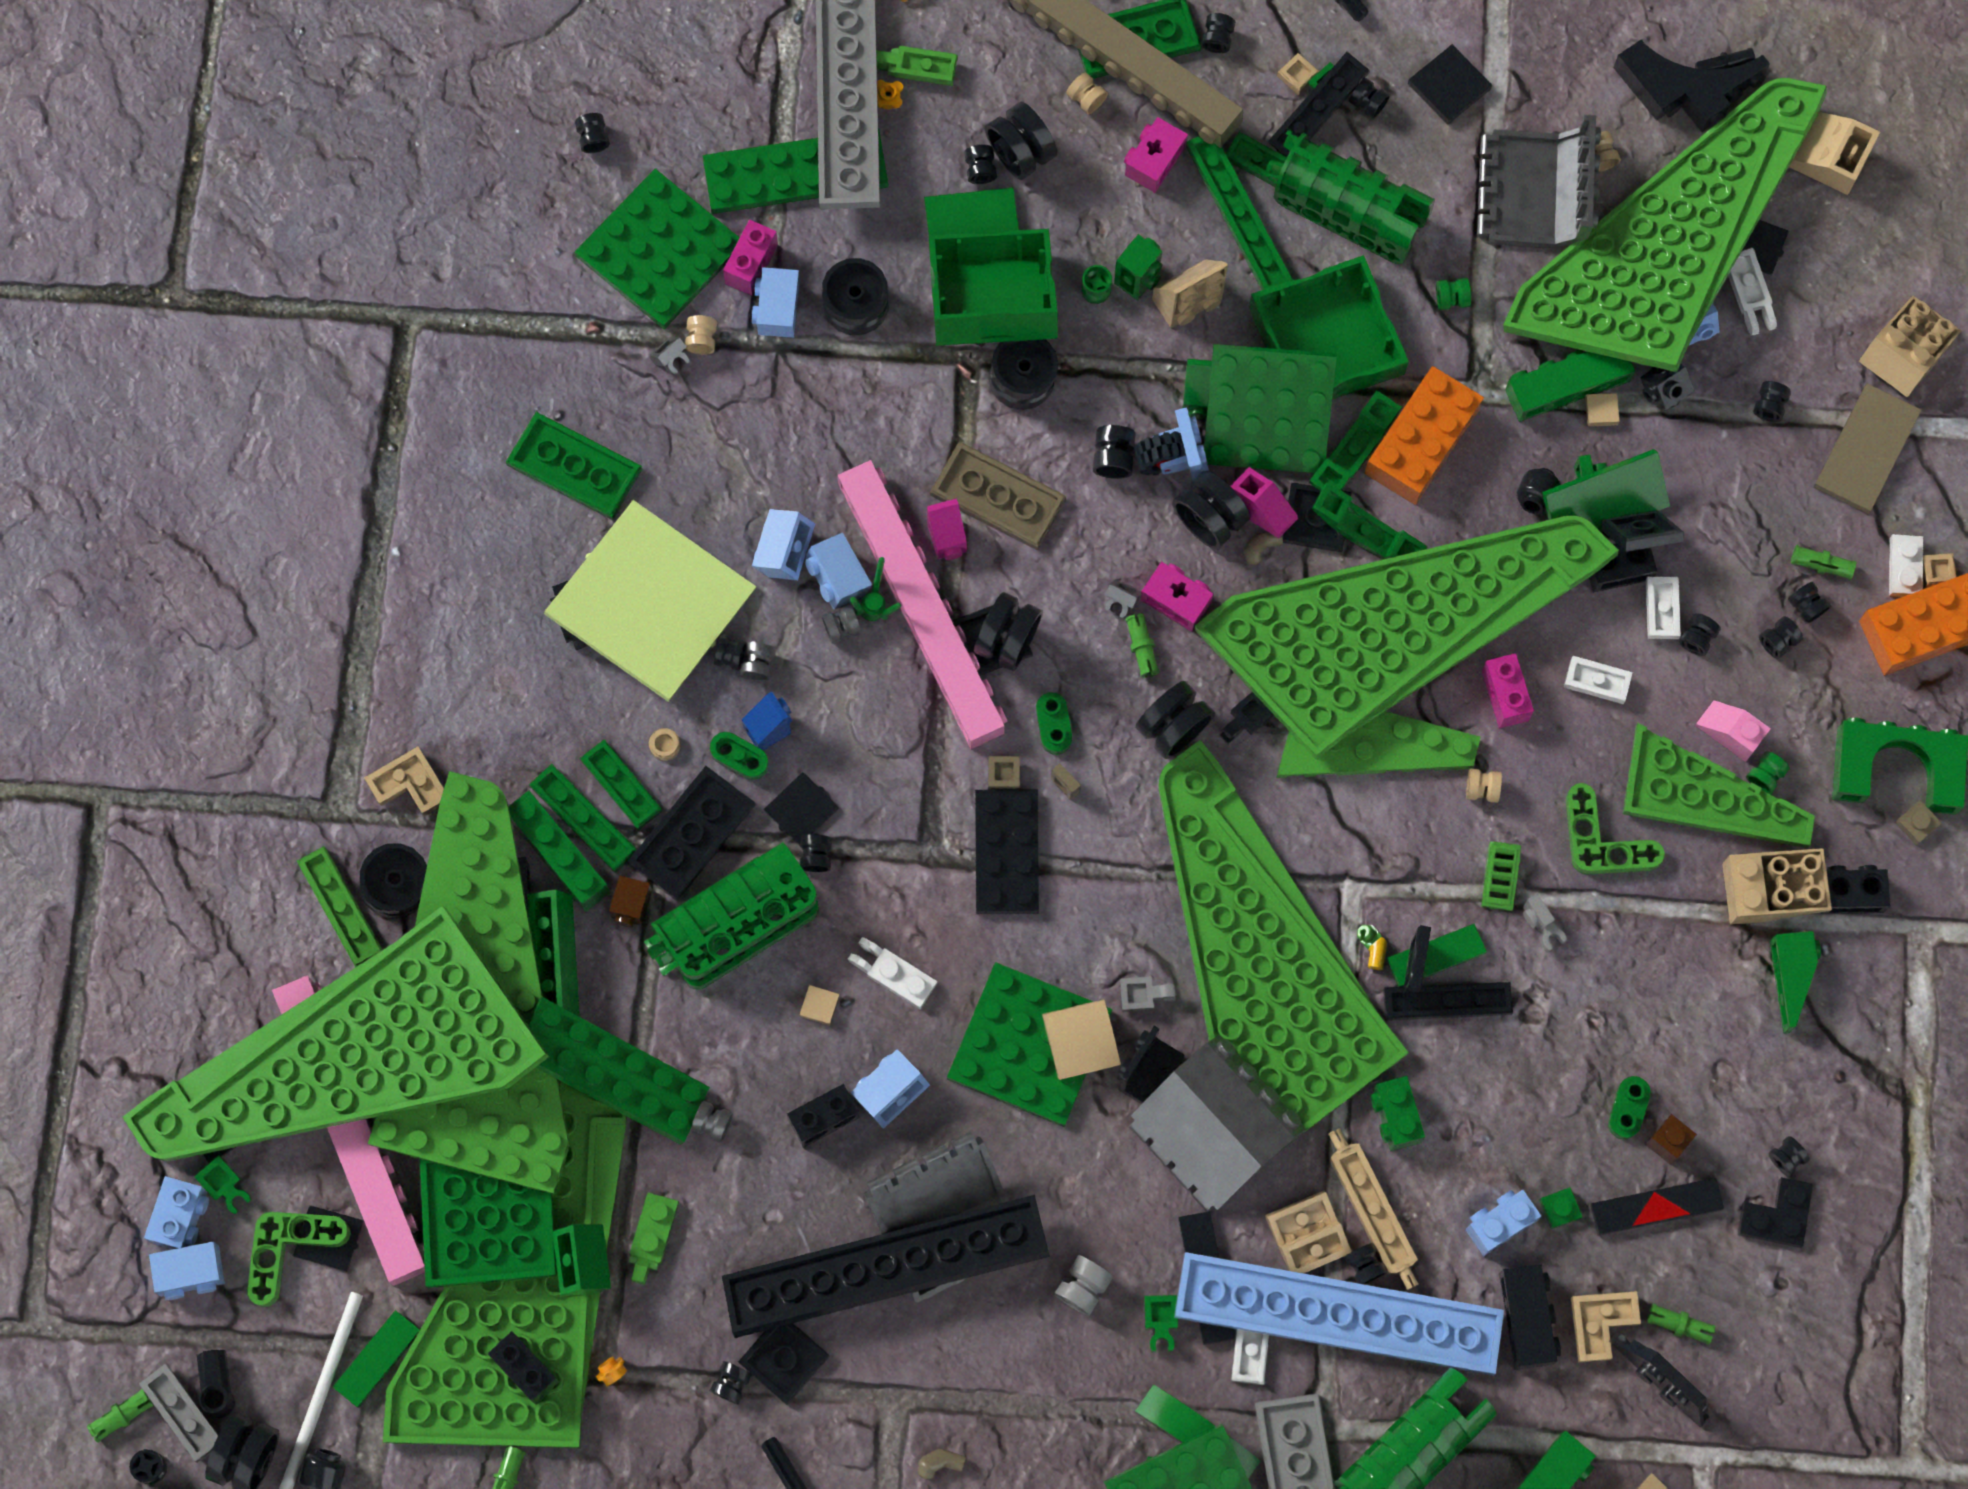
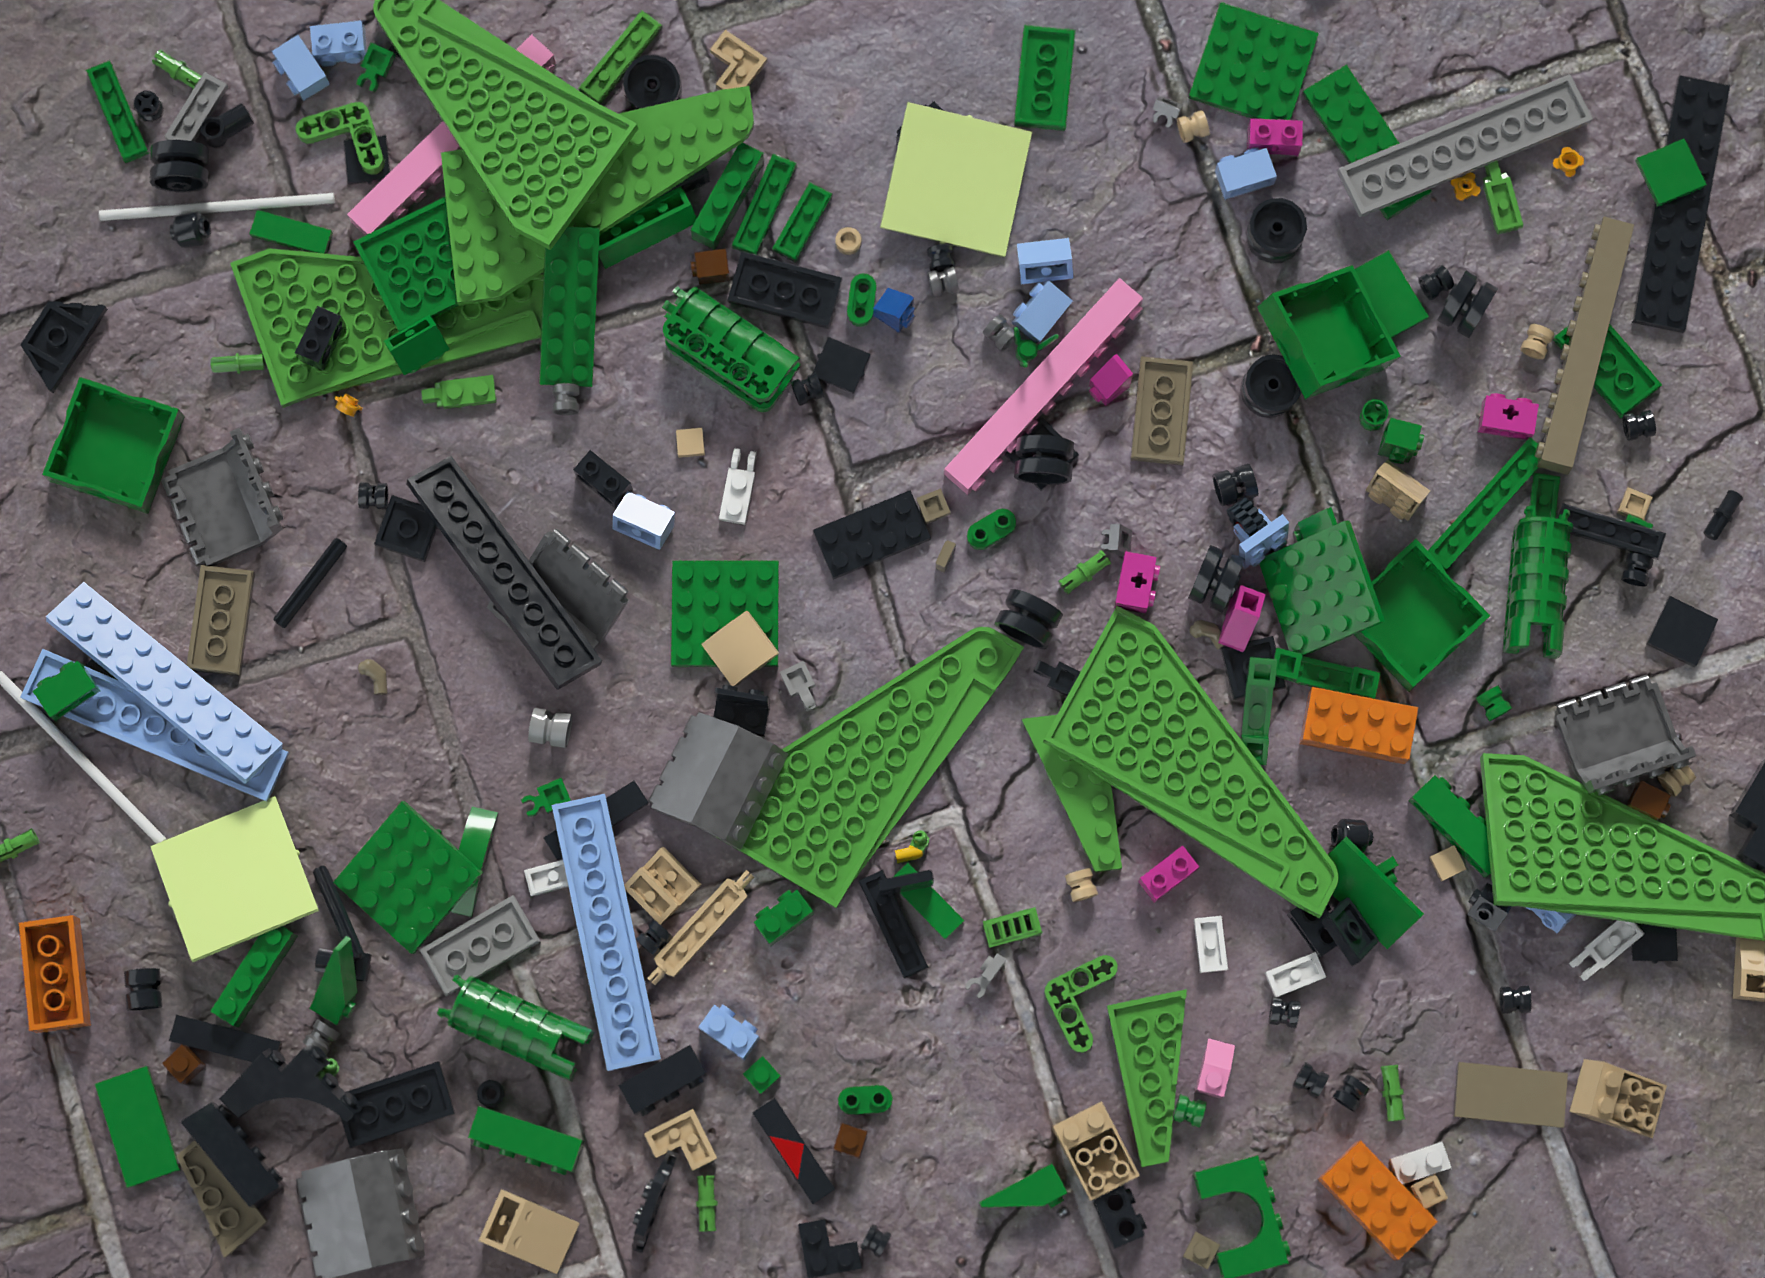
camera: 70 degrees right, 5 degrees up
none -> reddish brown brick [1626,781,1671,820]

